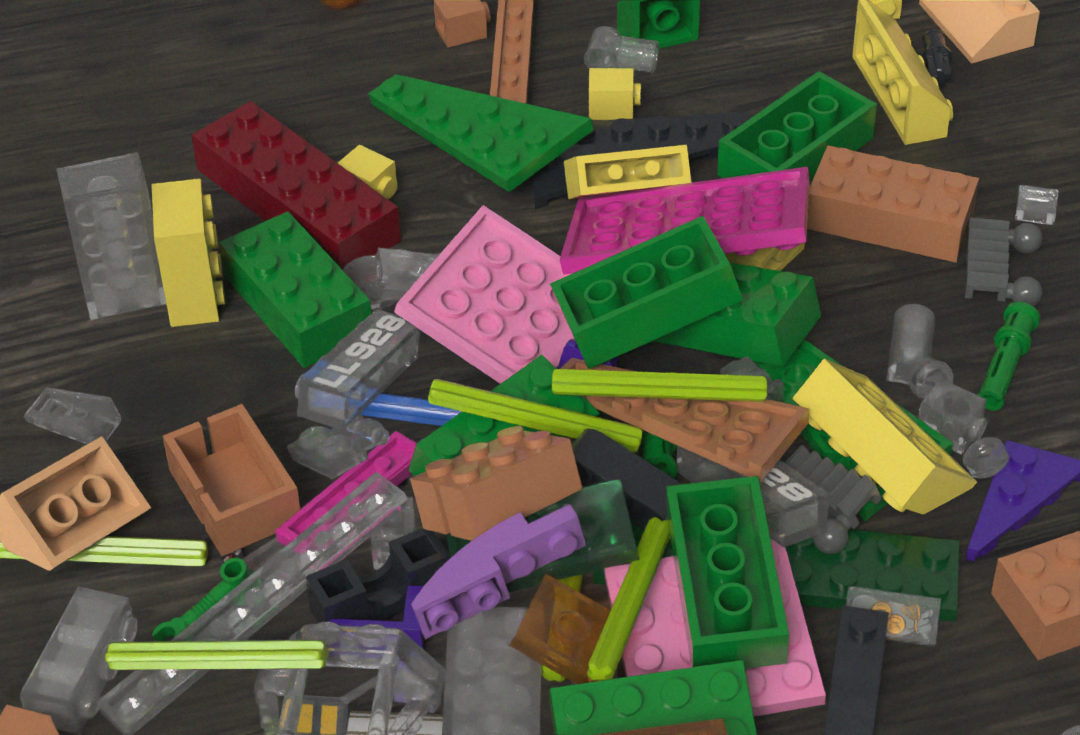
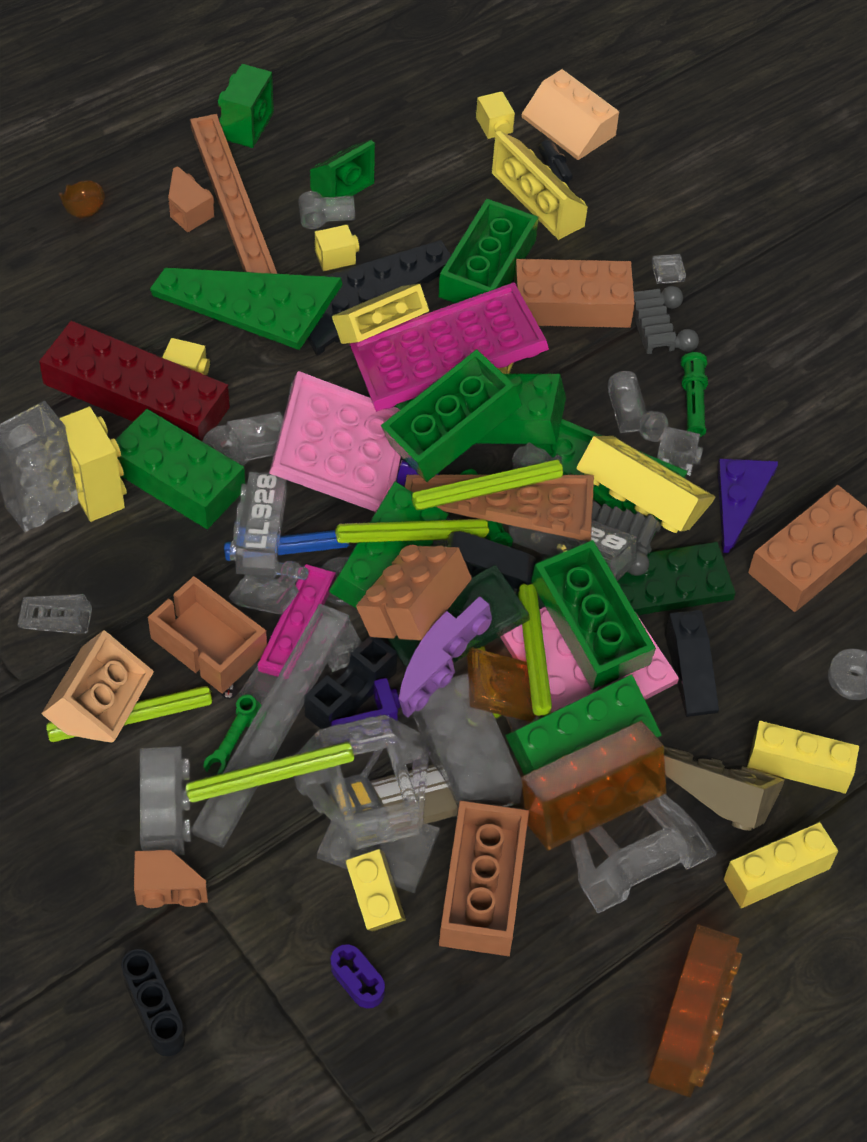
camera: 25 degrees left, 10 degrees up
clear tile [846,586,941,647] -> none
clear tile [963,437,1009,479] -> none

